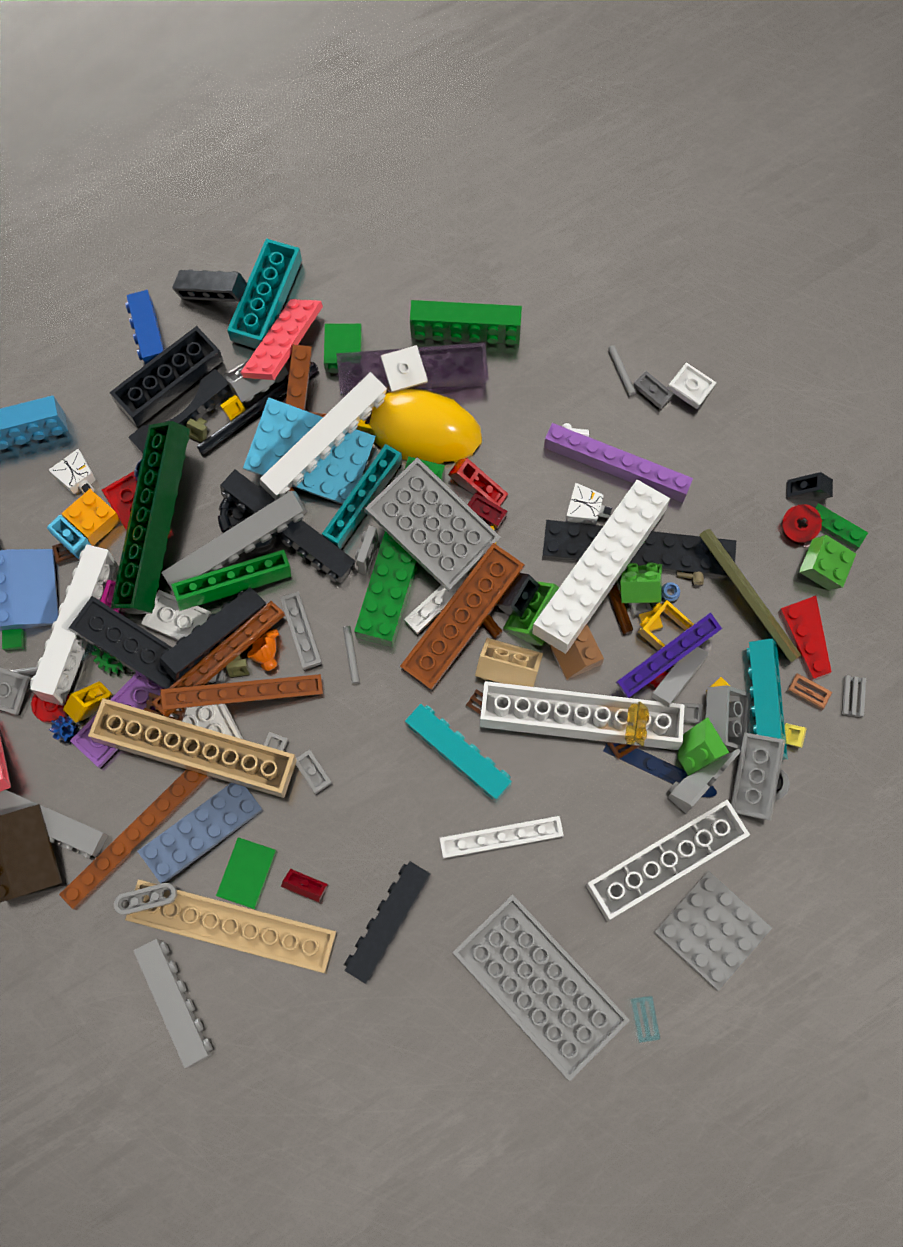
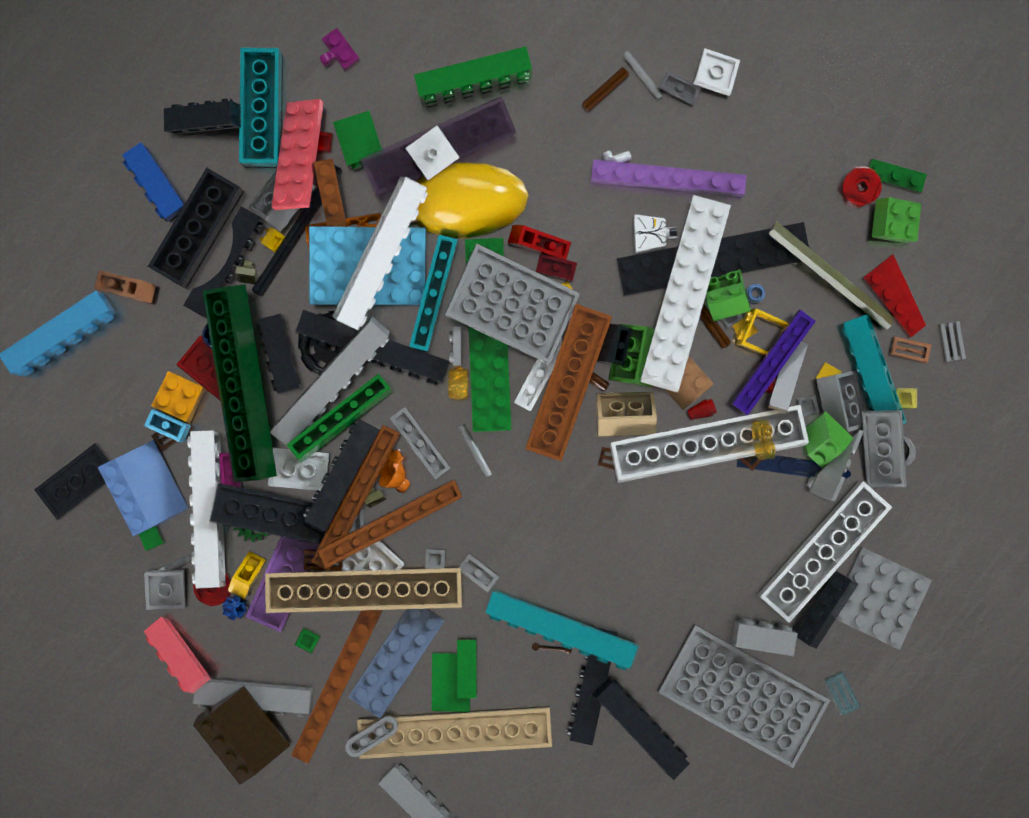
camera: 20 degrees left, 15 degrees up
white torso [49,449,96,495] -> none
dark red plate [281,869,328,902] -> none
teal brick [405,703,512,803] -> none
white plate [440,816,564,859] -> none
dark tan hand [677,572,704,585] -> none
black slope [787,472,833,501] -> none
none -> nougat slope [94,270,156,303]
none -> black brick [257,313,302,394]
none -> green tile [295,627,321,654]
none -> red tile [317,132,333,153]
none -> magenta plate [319,28,360,71]
none -> clear yellow gear [448,367,468,400]
none -> green tile [457,639,477,698]
none -> teal brick [485,591,640,671]
none -> reddish brown hinge [532,643,572,654]
none -> reddish brown axle [582,67,629,111]
none -> black brick [592,679,690,780]
none -> red cone [687,398,717,420]
none -> light grey brick [731,618,797,656]
none -> black brick [796,571,858,649]

